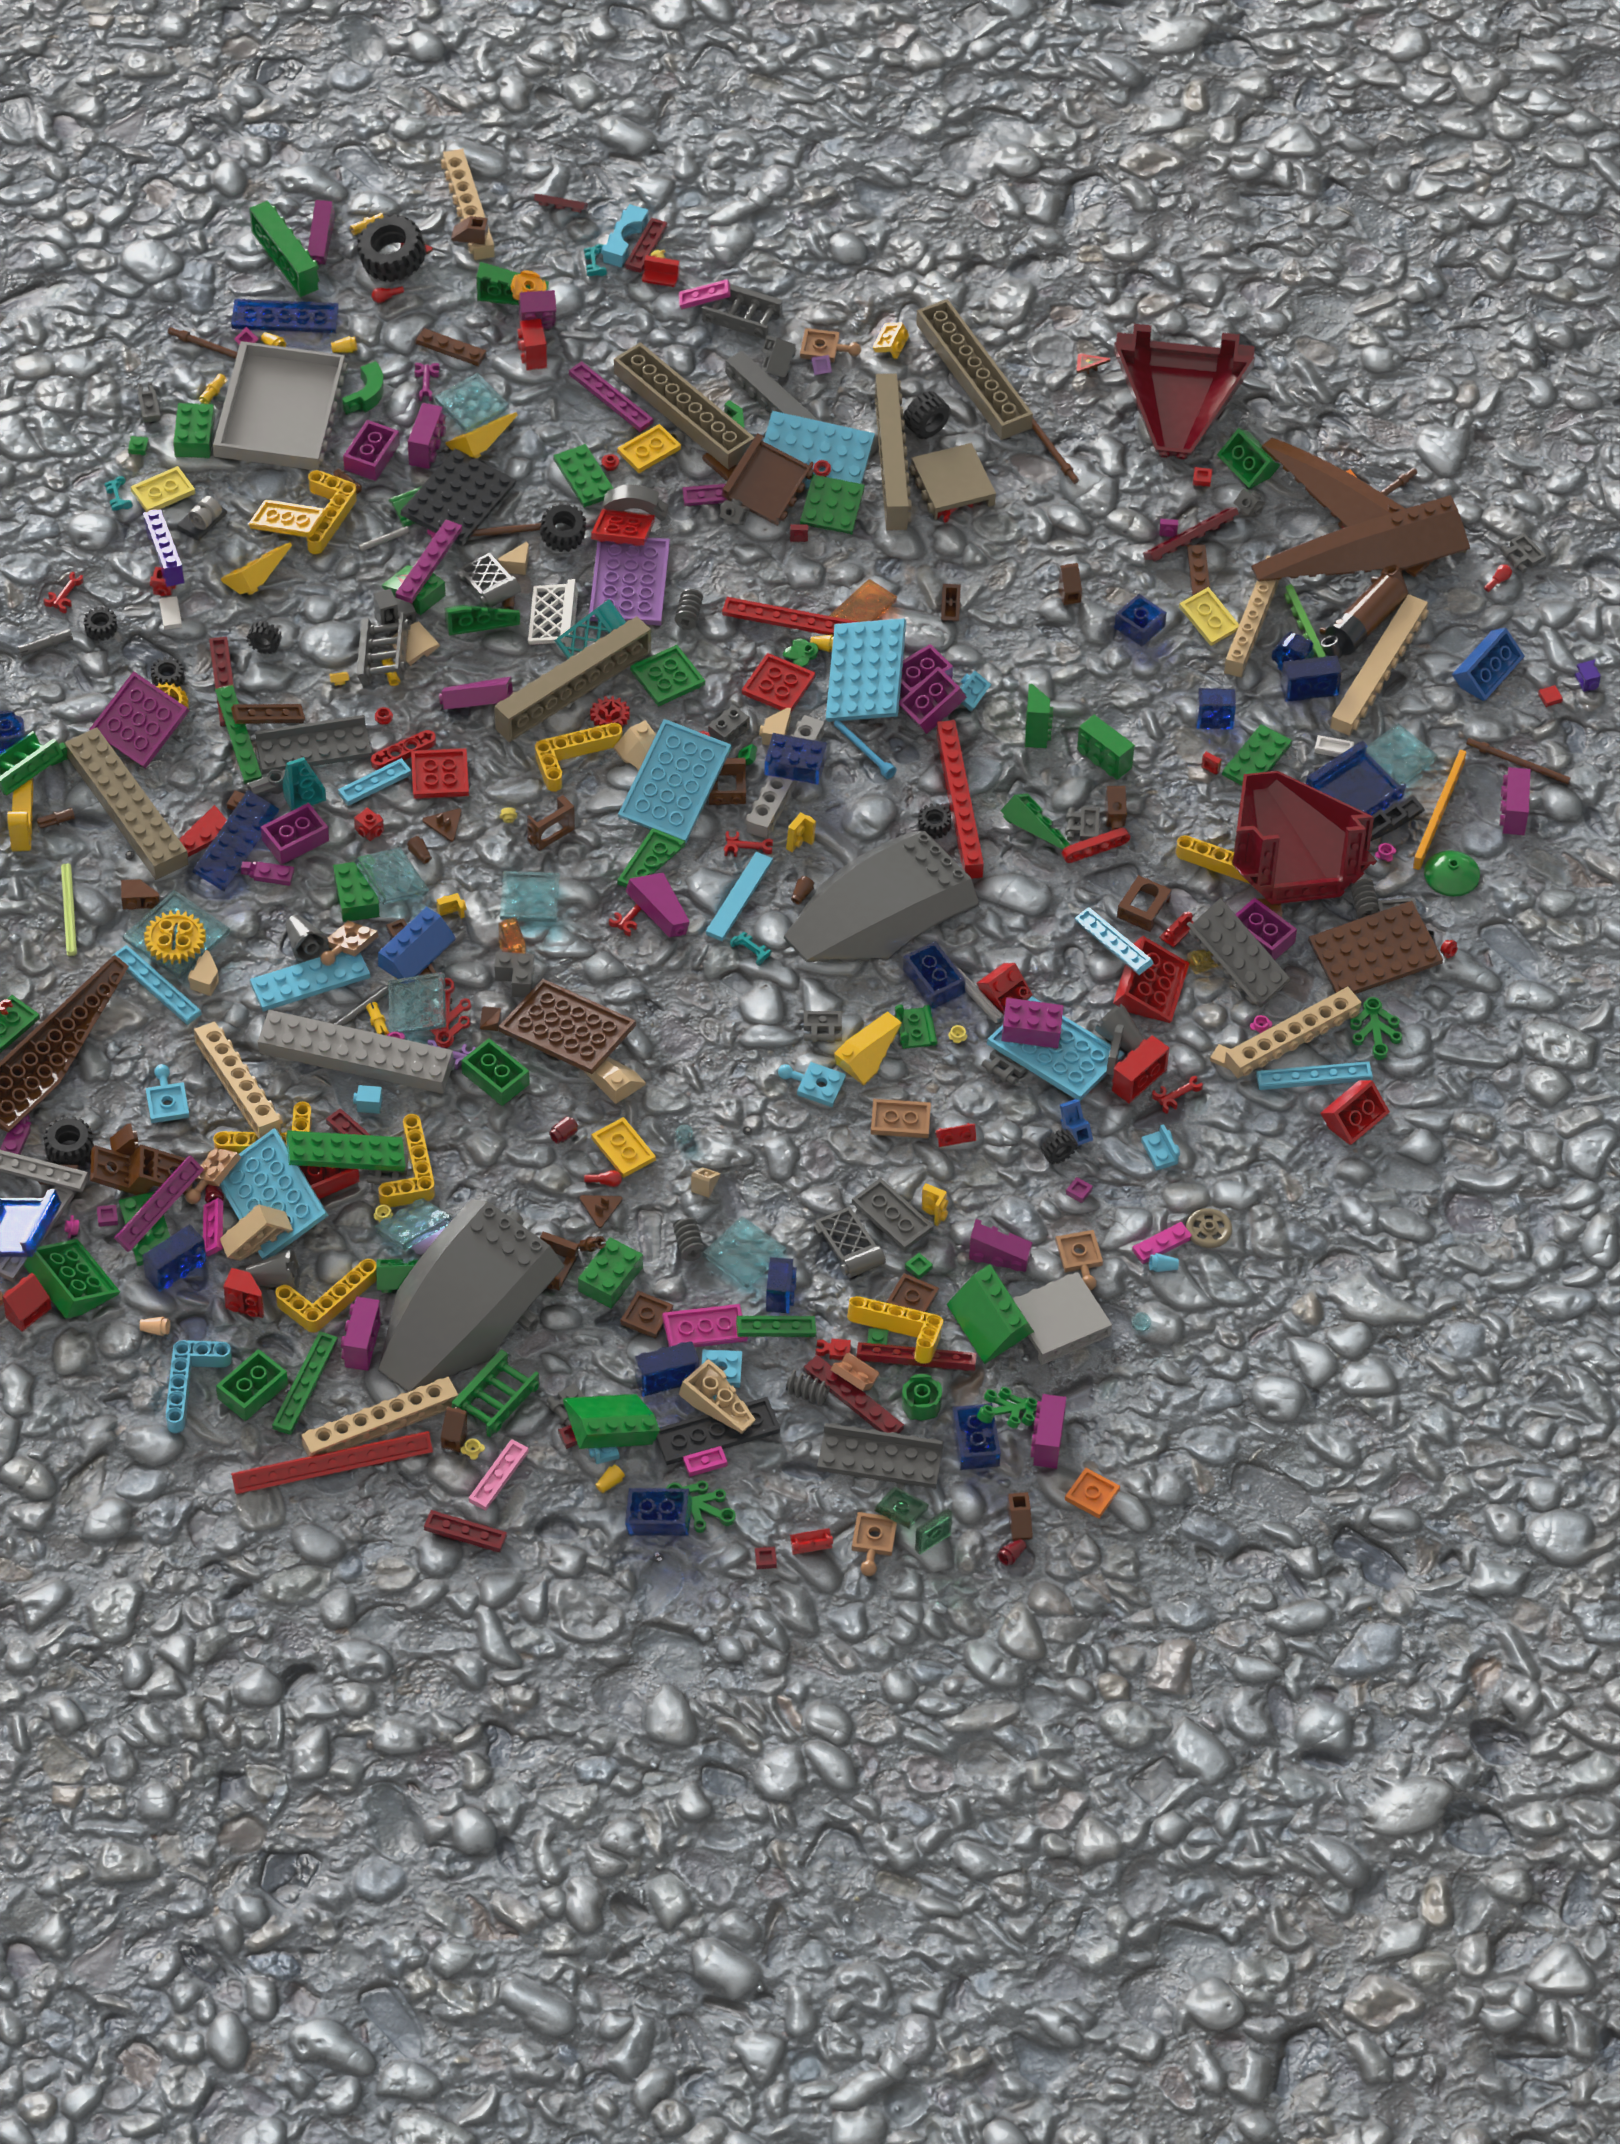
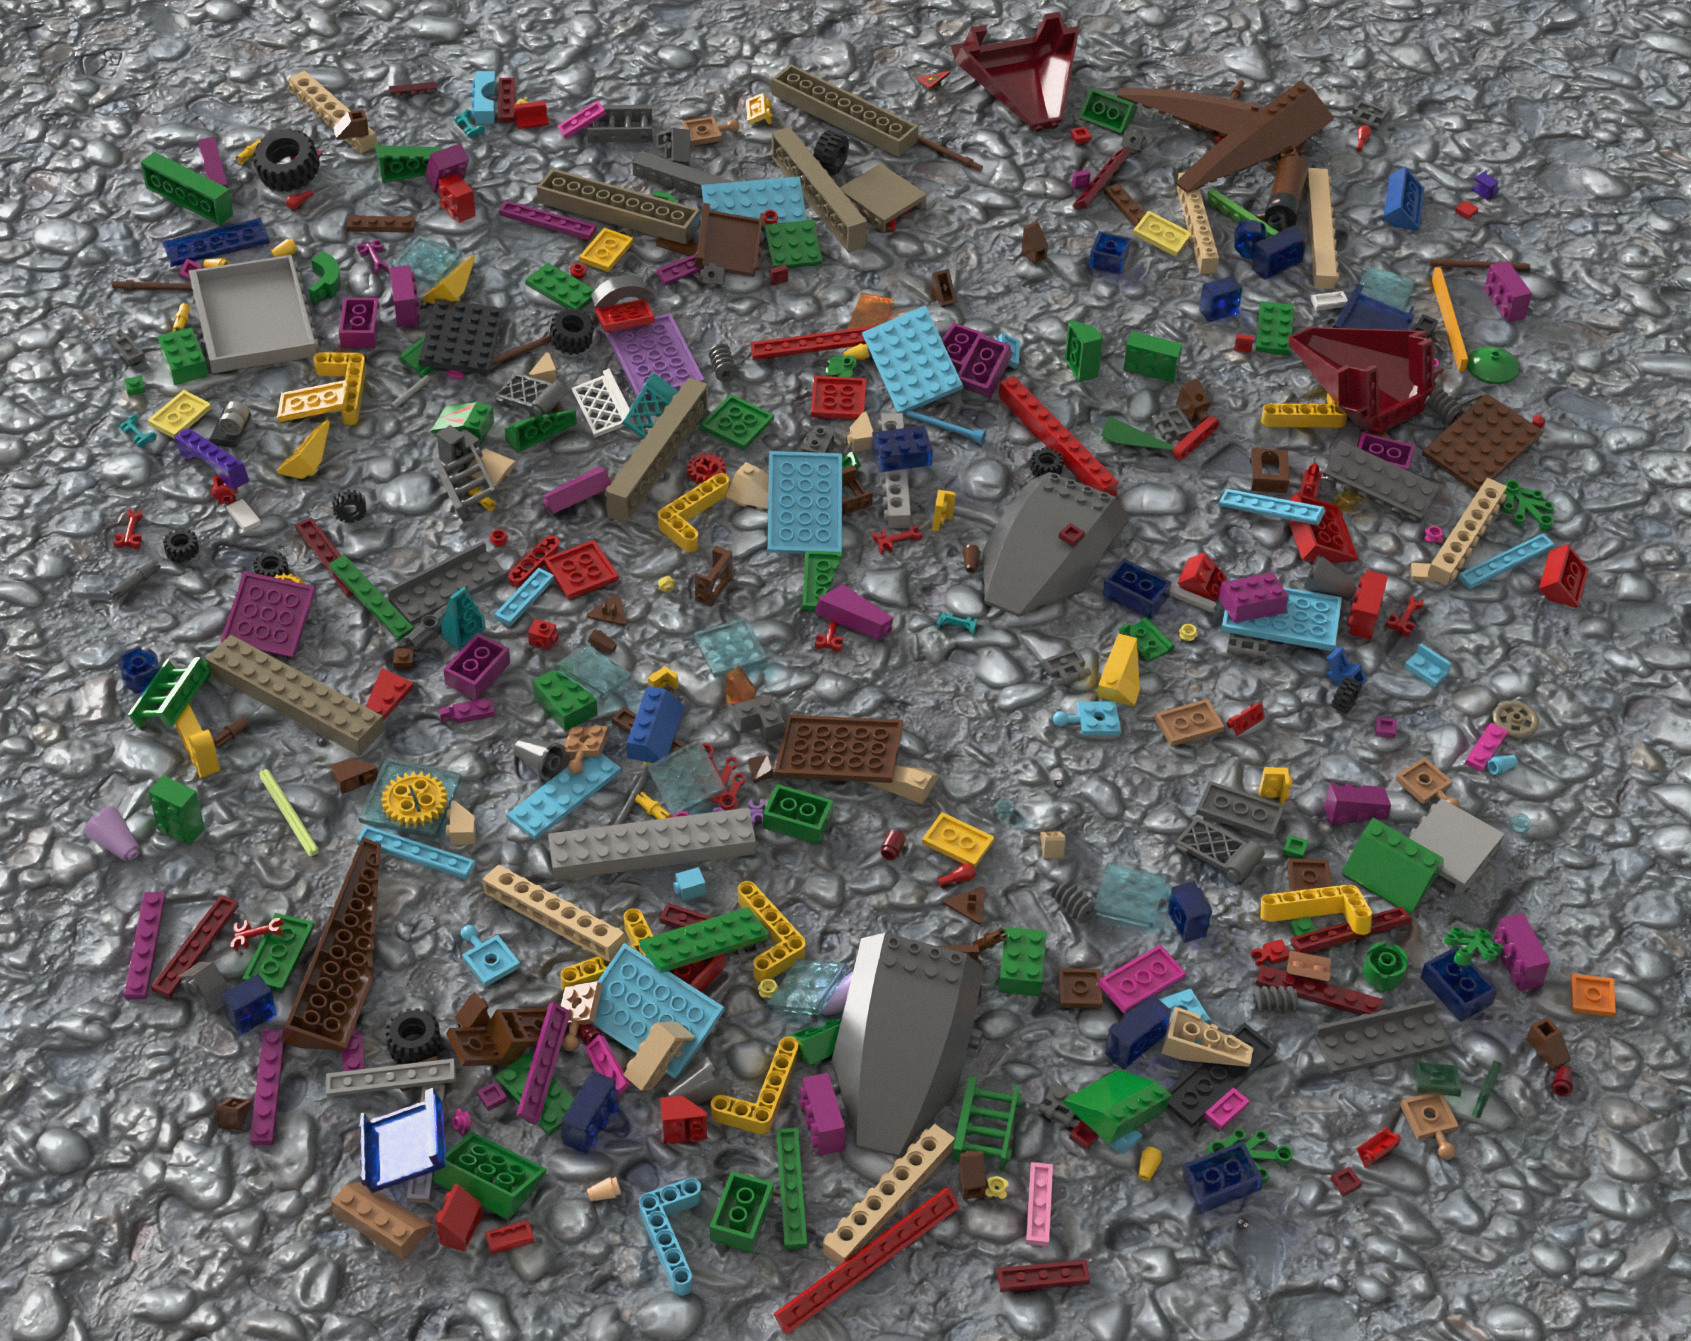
camera: 25 degrees left, 5 degrees down
clear blue plate [193,790,280,892] -> none
reddish brown plate [231,704,305,724] -> none
yellow plate [329,672,349,685] -> none
magenta plate [395,520,462,604] -> none
light orange plate [511,271,546,300] -> none
medium azure tile [706,852,773,942] -> none
green plate [736,1316,816,1337] -> none
medium lavender plate [811,355,832,376] -> none
dark grey tile [1106,1024,1124,1075] -> none
none -> red plate [485,1220,535,1255]
none -> dark red plate [1058,523,1085,547]

